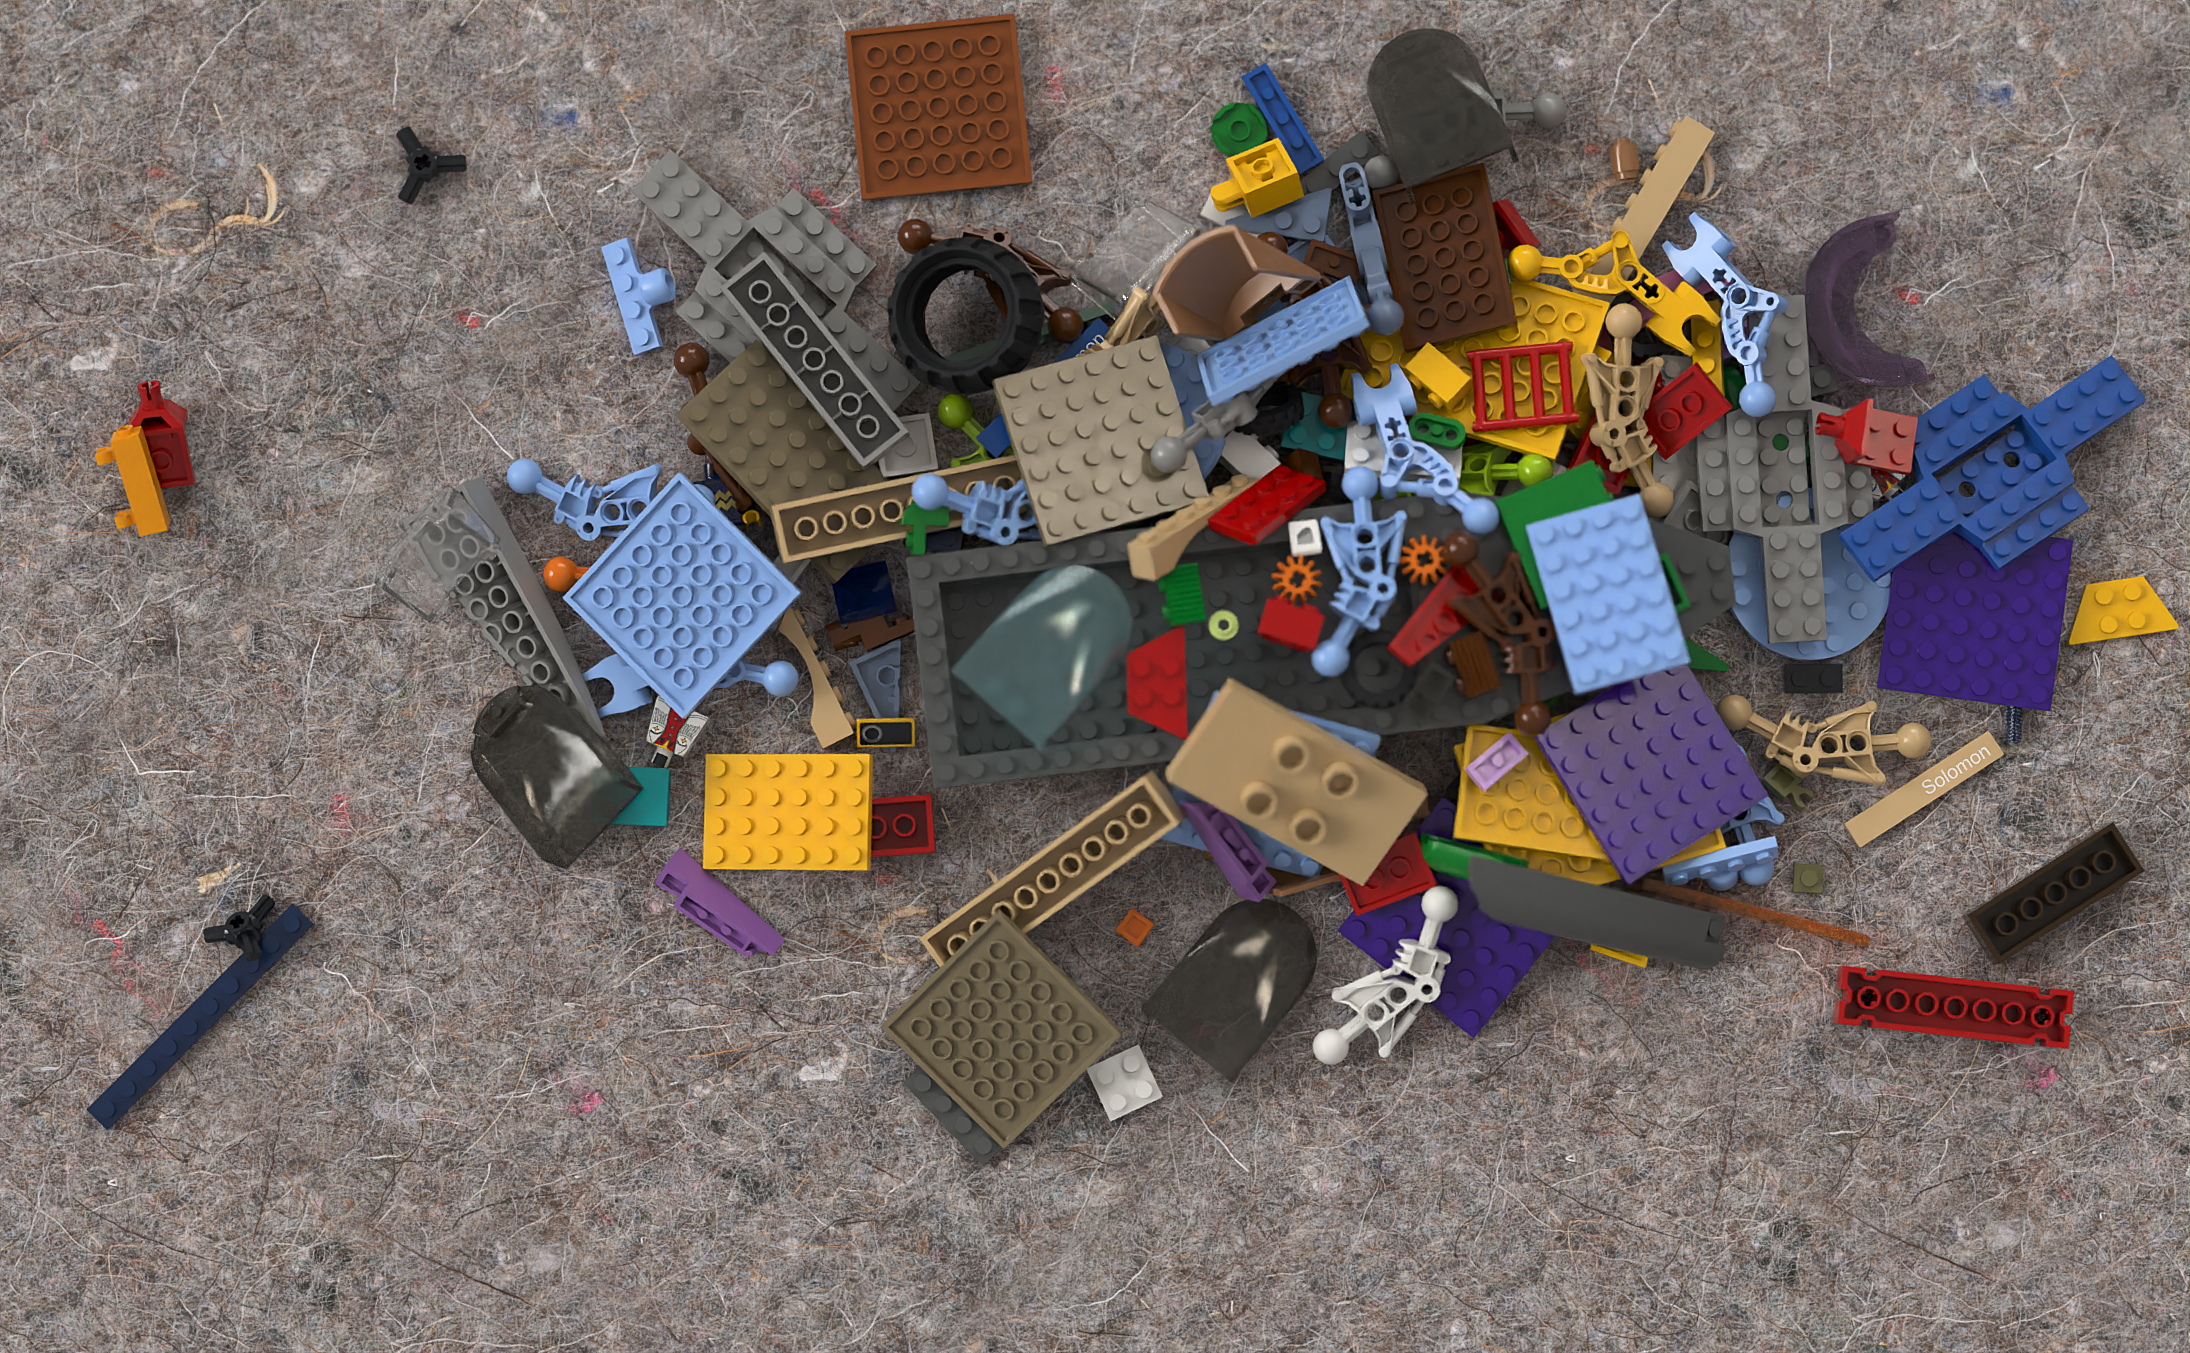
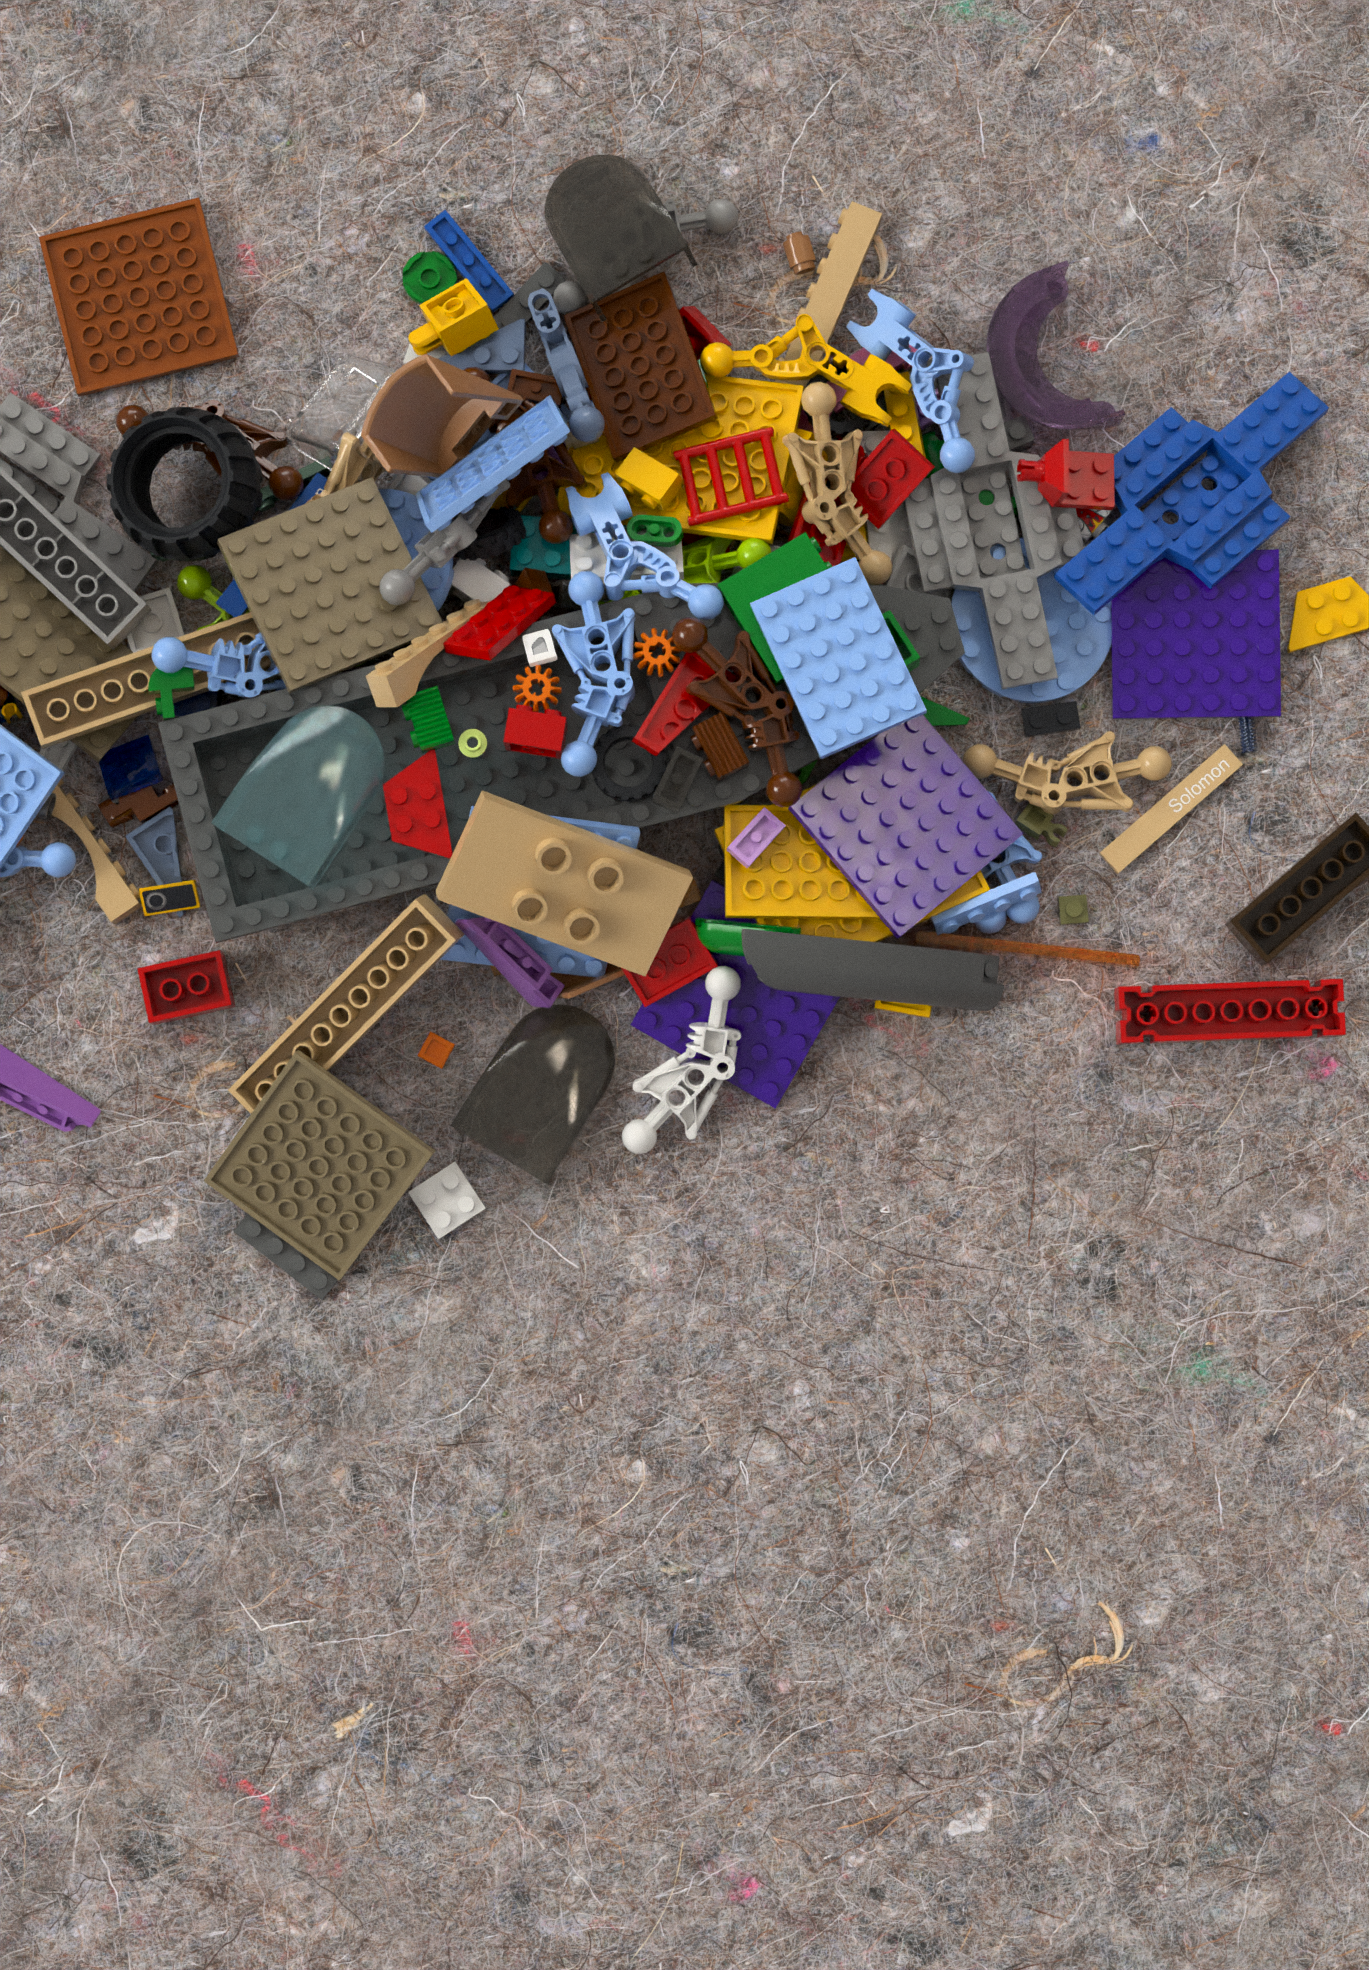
camera: 10 degrees left, 0 degrees up
yellow plate [703,754,873,871] -> none

